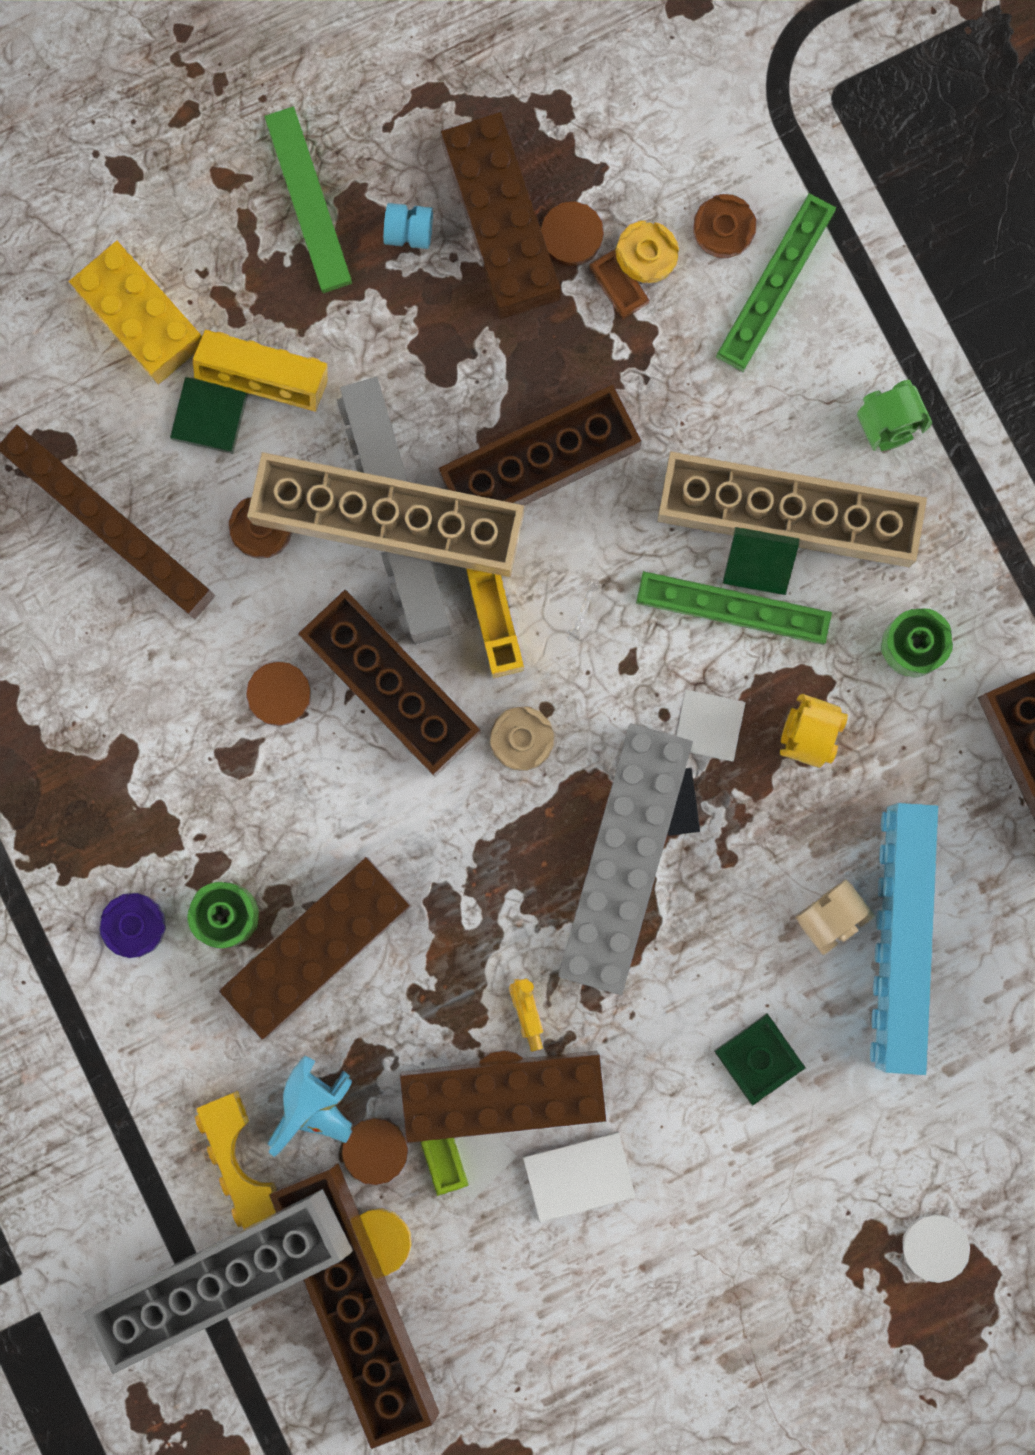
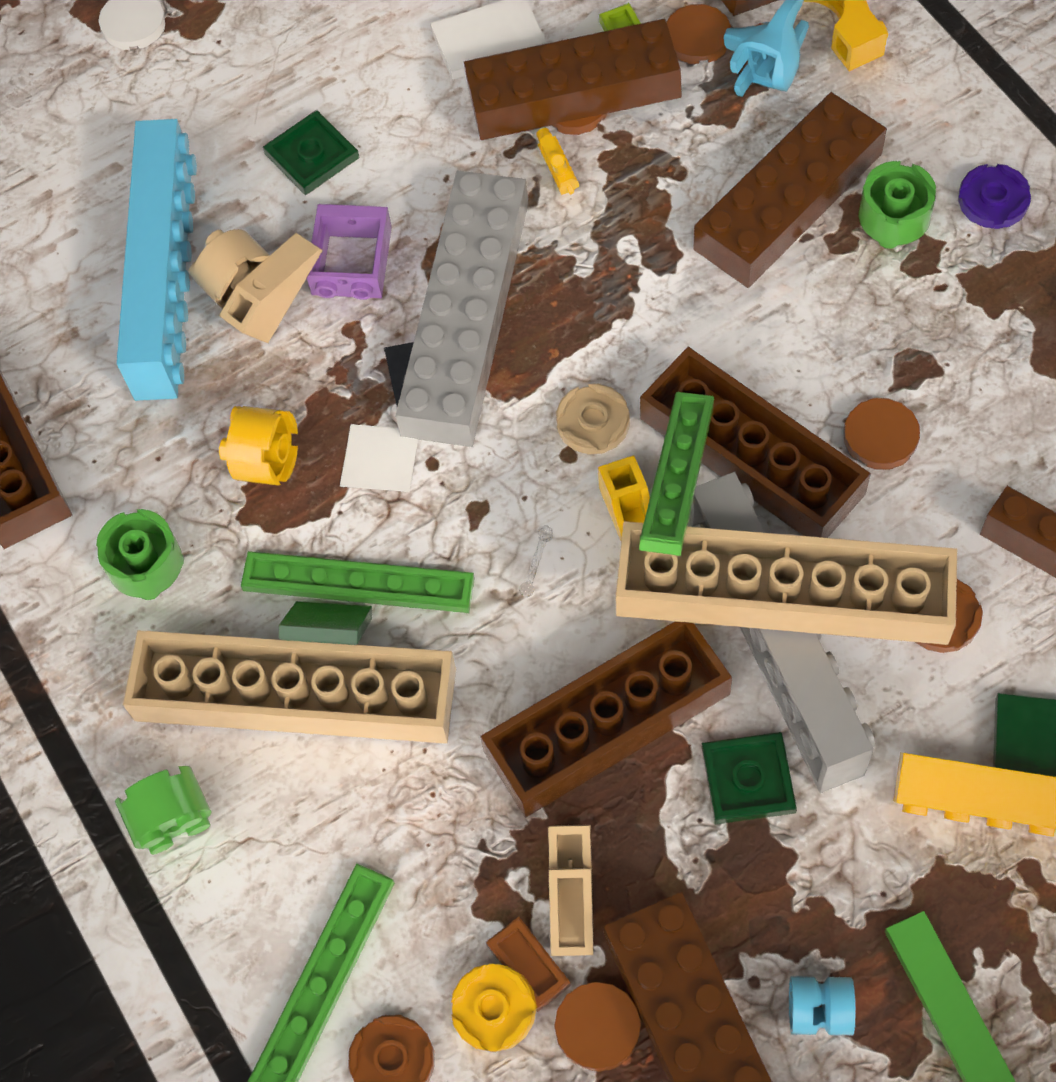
camera: 175 degrees right, 20 degrees down
none -> tan slope [219,233,323,343]
none -> medium lavender window [307,204,392,300]
none -> tan slope [548,825,594,956]
none -> bright green tile [639,392,714,556]
none -> dark green tile [701,732,797,825]

